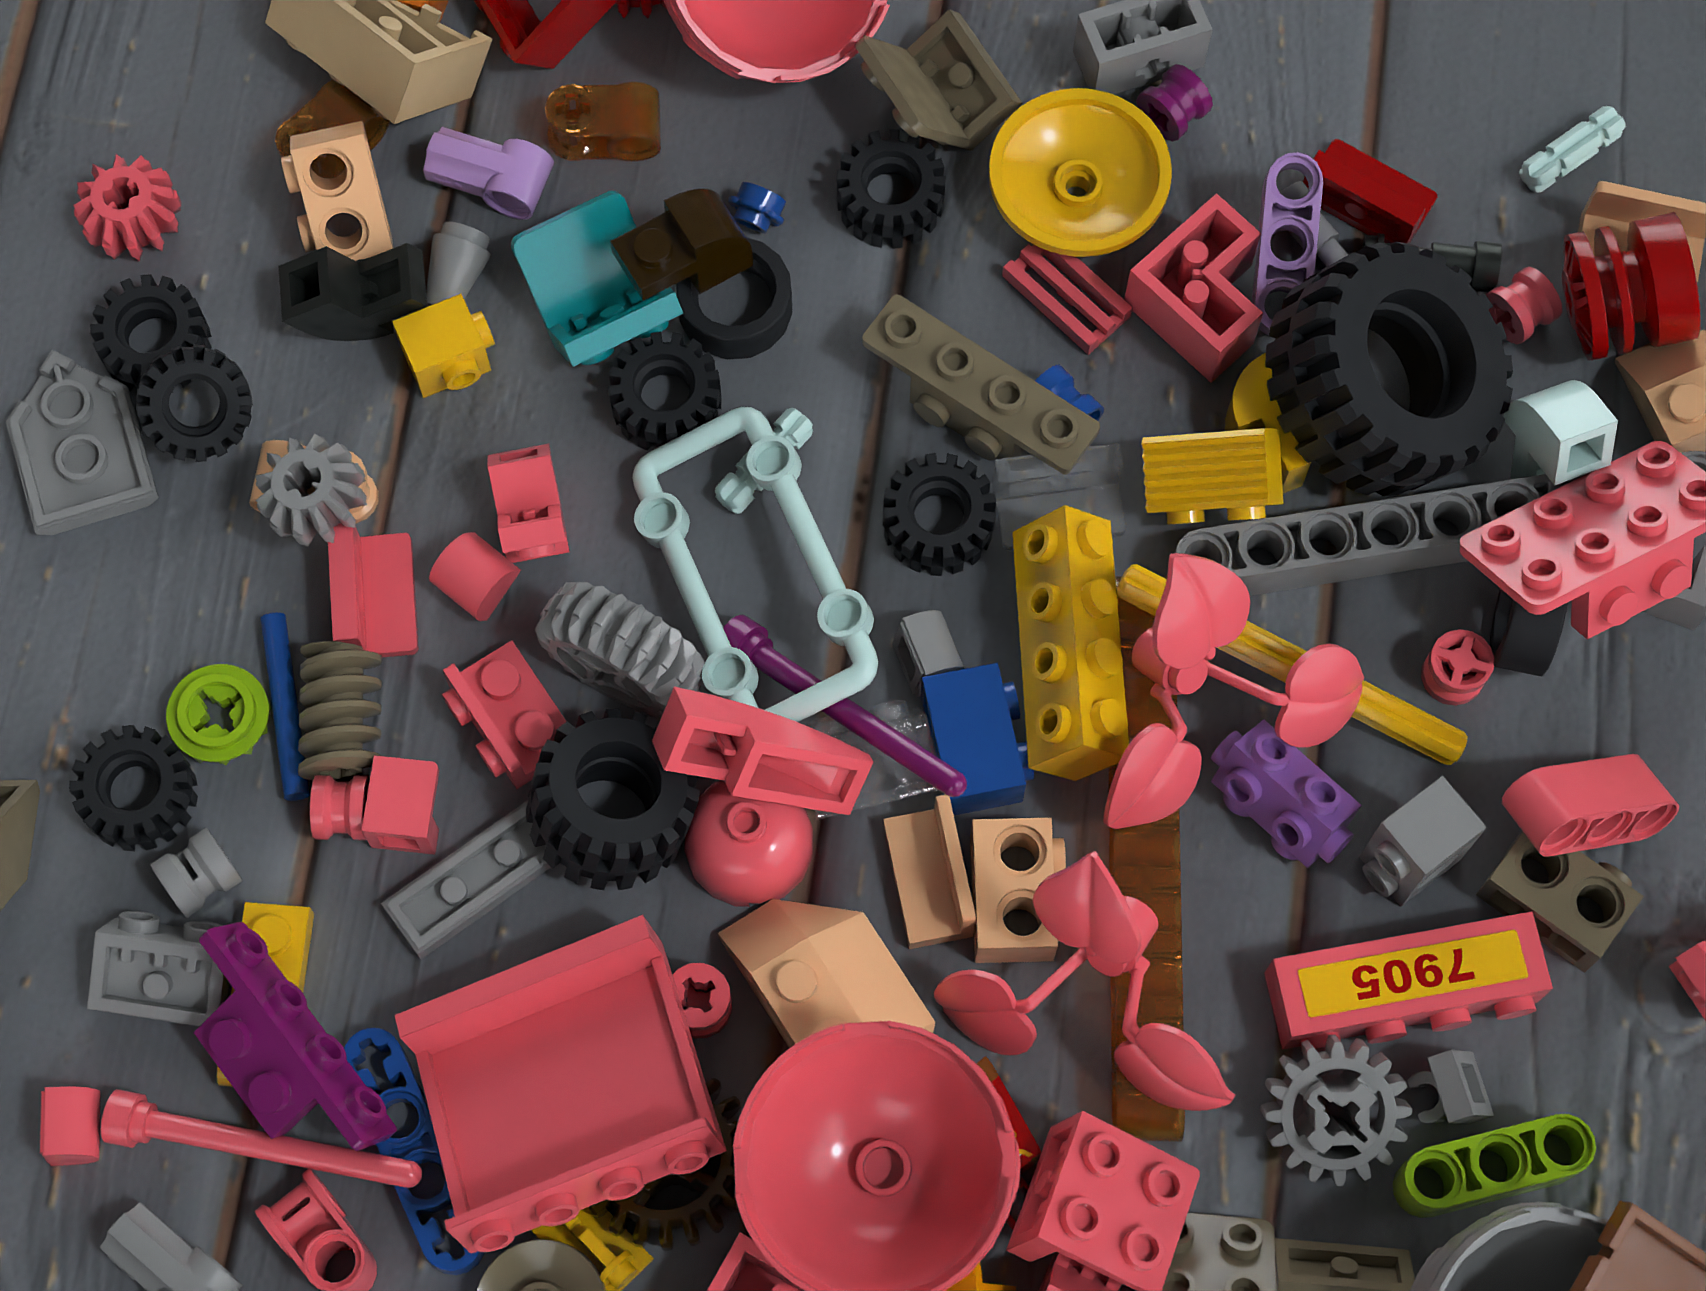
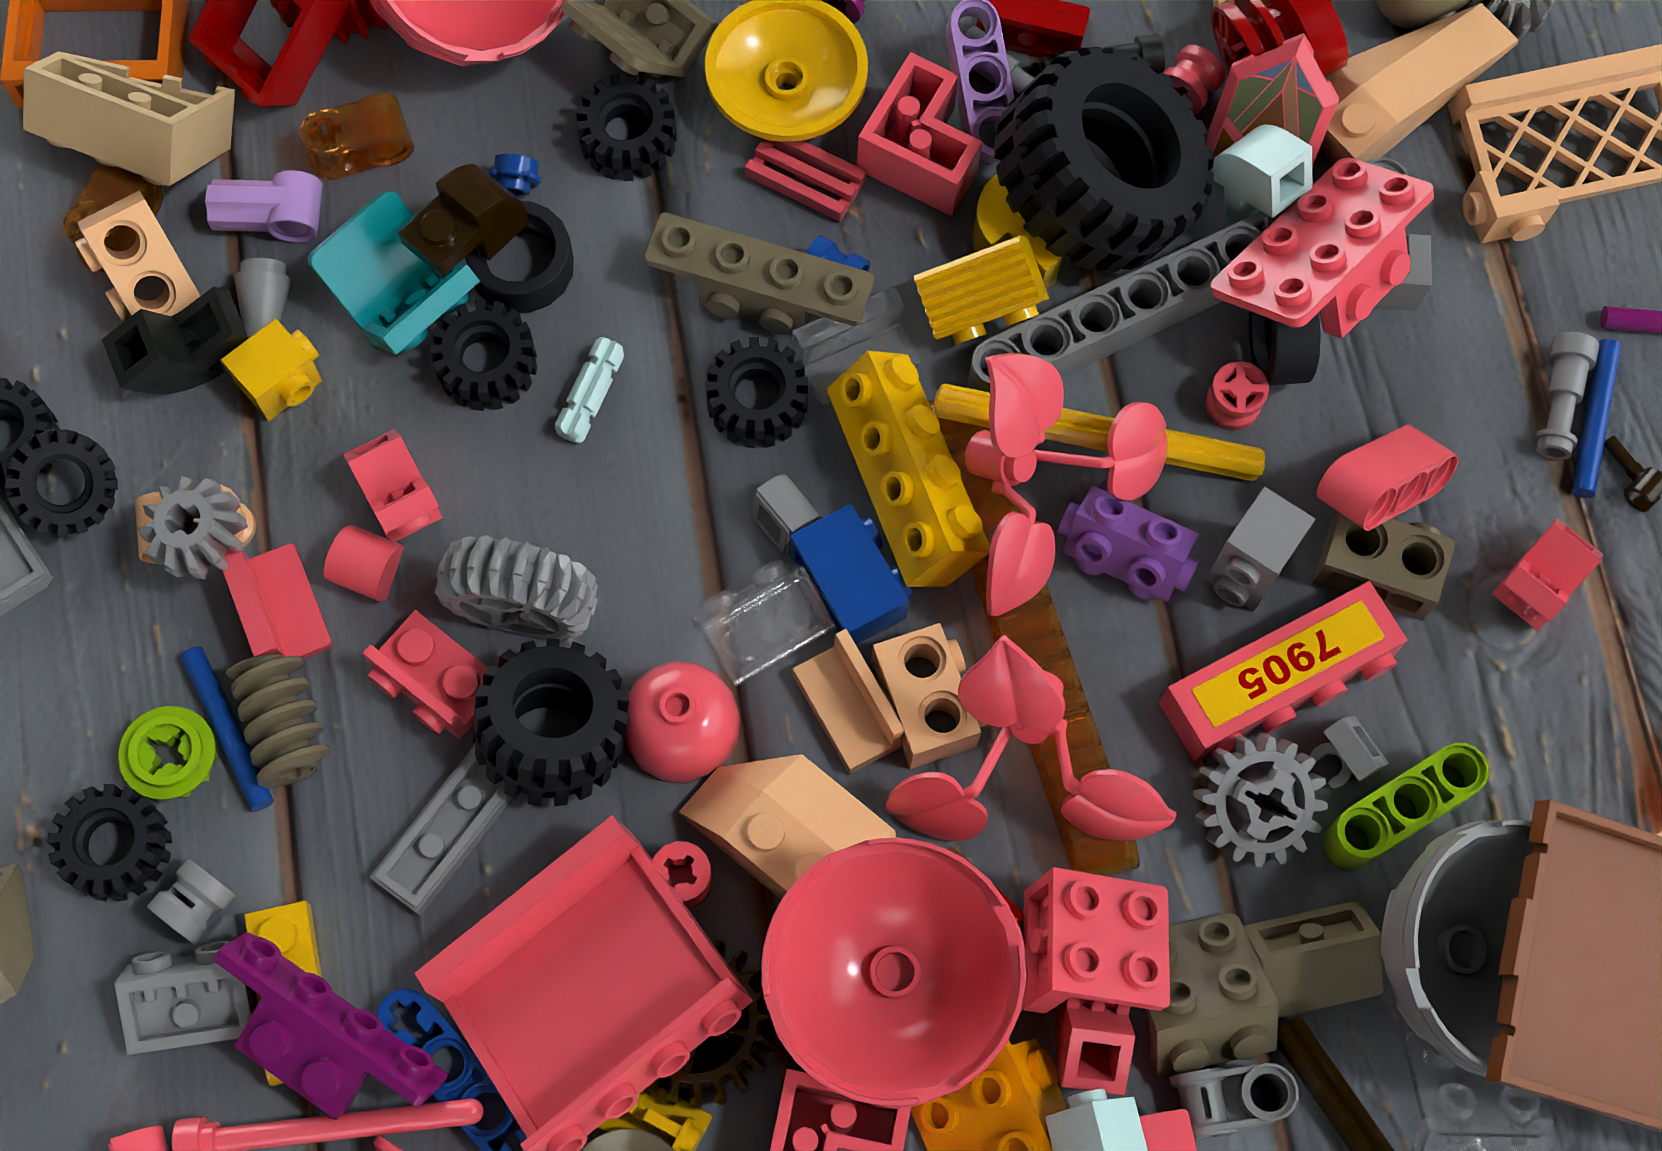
camera: 20 degrees left, 0 degrees up
coral wheel [310,775,370,840] -> none
coral panel [361,755,440,855] -> none
light aqua bar [632,407,878,722] -> none
coral slope [652,686,873,816] -> none
magenta piece [723,614,967,797] -> none
none -> tile [1205,33,1339,166]

